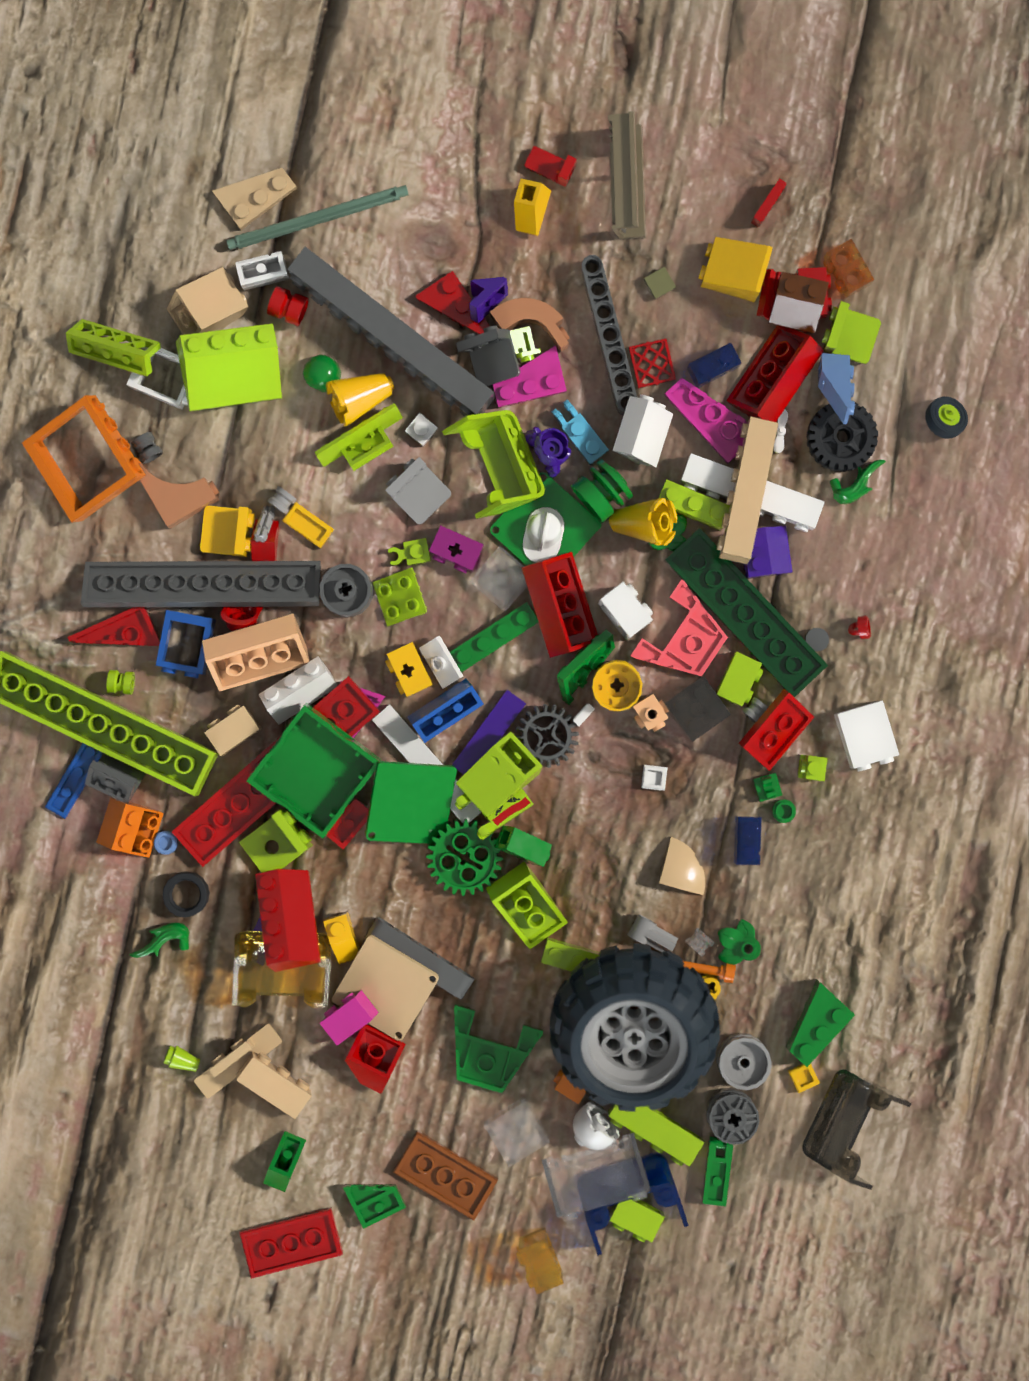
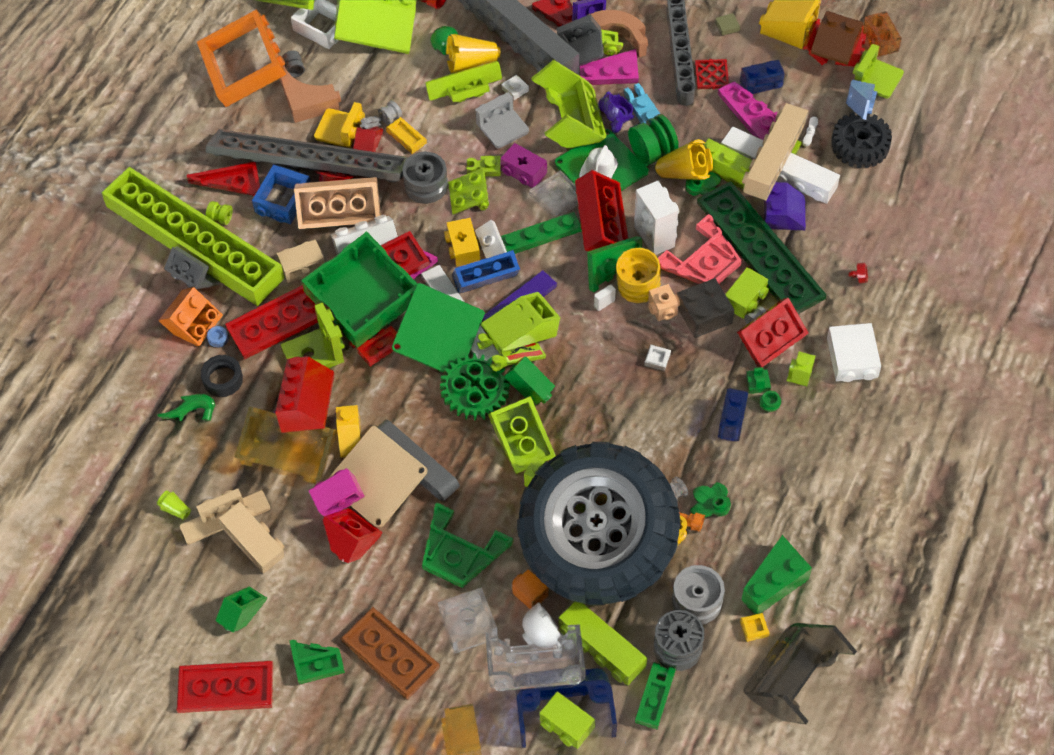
camera: 10 degrees right, 30 degrees down
blue tile [45,743,103,819] -> none
dark grey gear [516,704,579,768] -> none
white brick [613,395,673,468] -> none
tan brick [658,837,705,895] -> none
red slope [726,326,824,422] -> none
dark grey tile [805,628,829,652] -> none
green piece [830,460,886,505] -> none
black wheel [925,396,968,439] -> none

